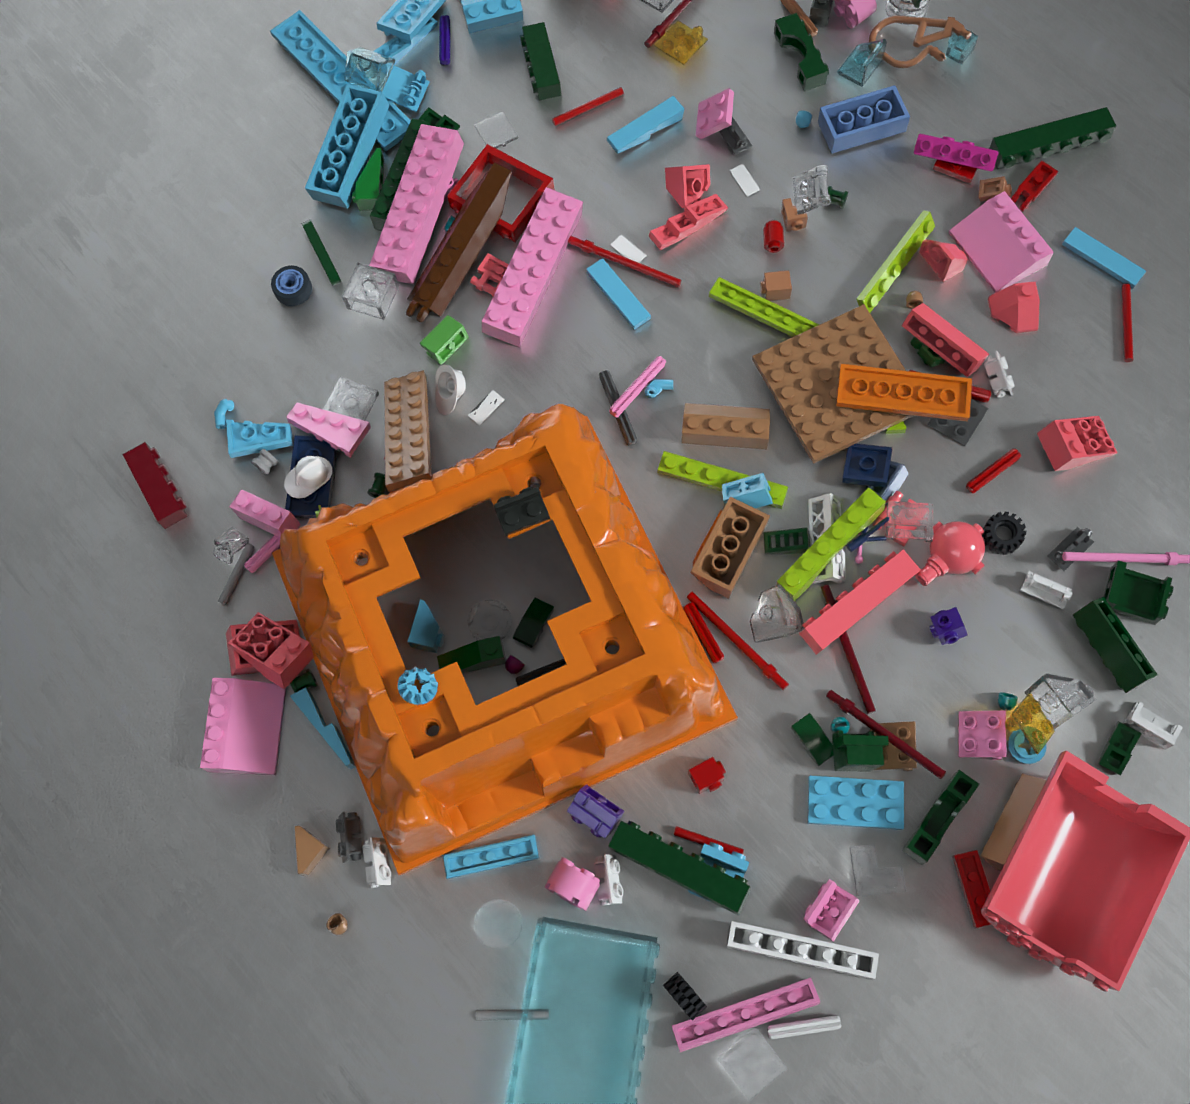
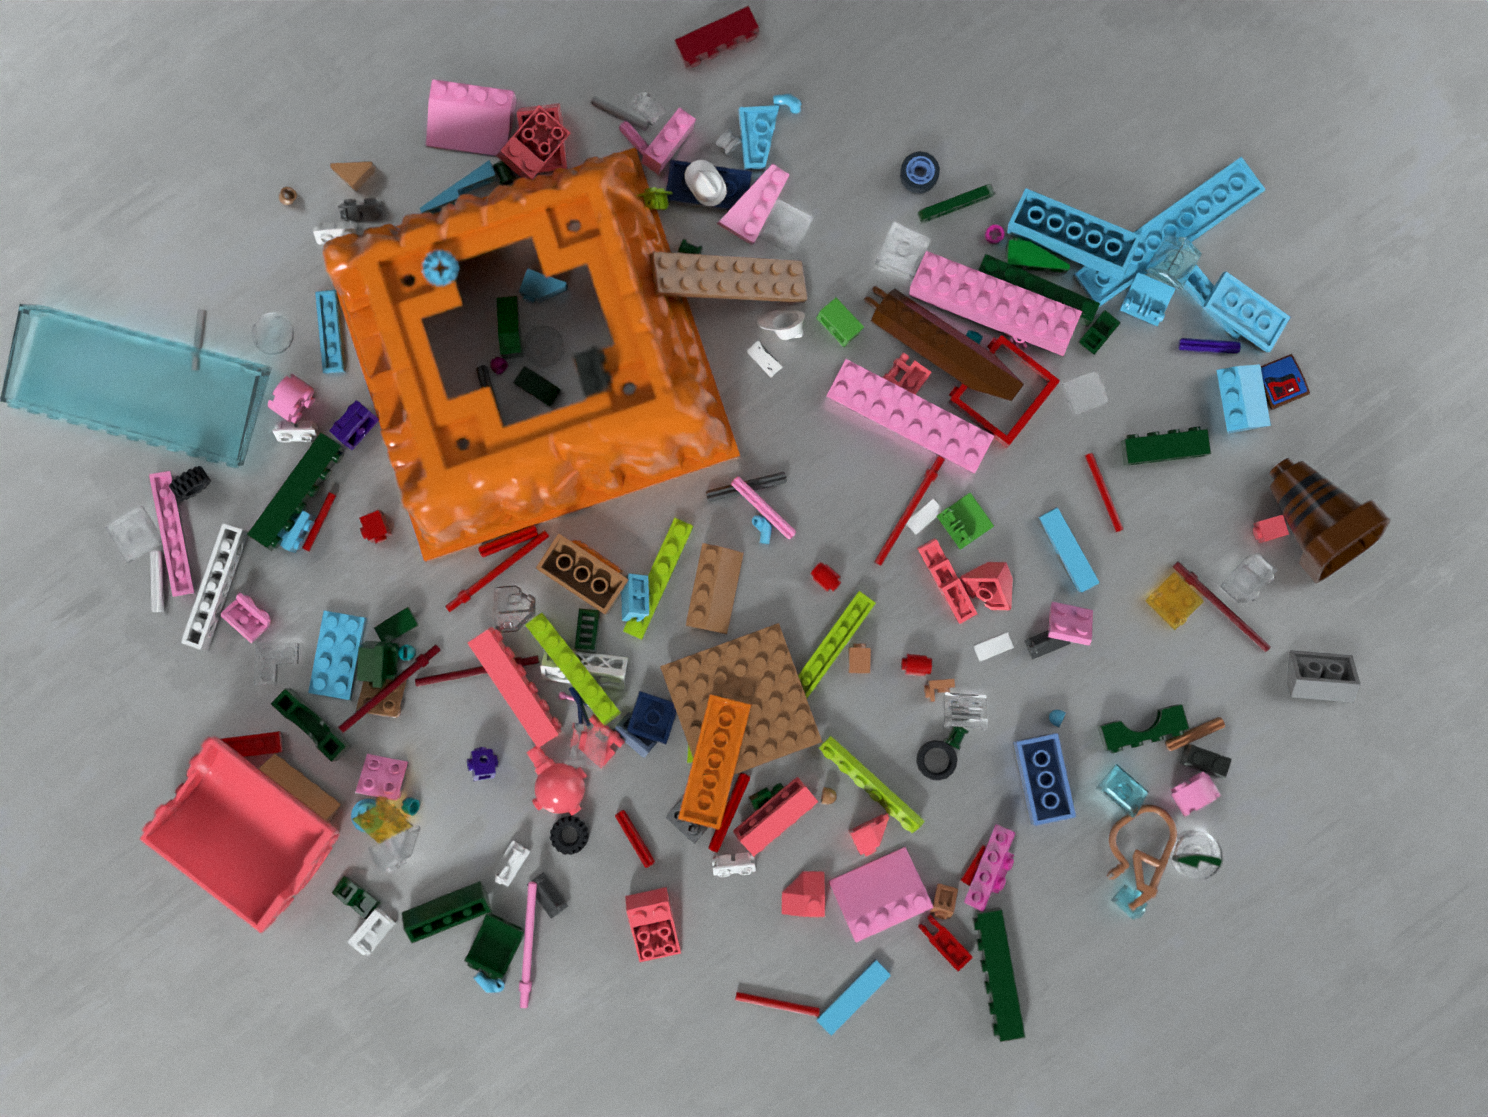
camera: 90 degrees right, 15 degrees up
medium azure tile [586,258,651,330] -> none
none -> medium azure arm [473,971,505,993]
none -> red brick [810,562,841,592]
none -> black tyre [916,740,957,781]
none -> bright green hinge [936,492,994,550]
none -> dark pink bush [985,225,1004,244]

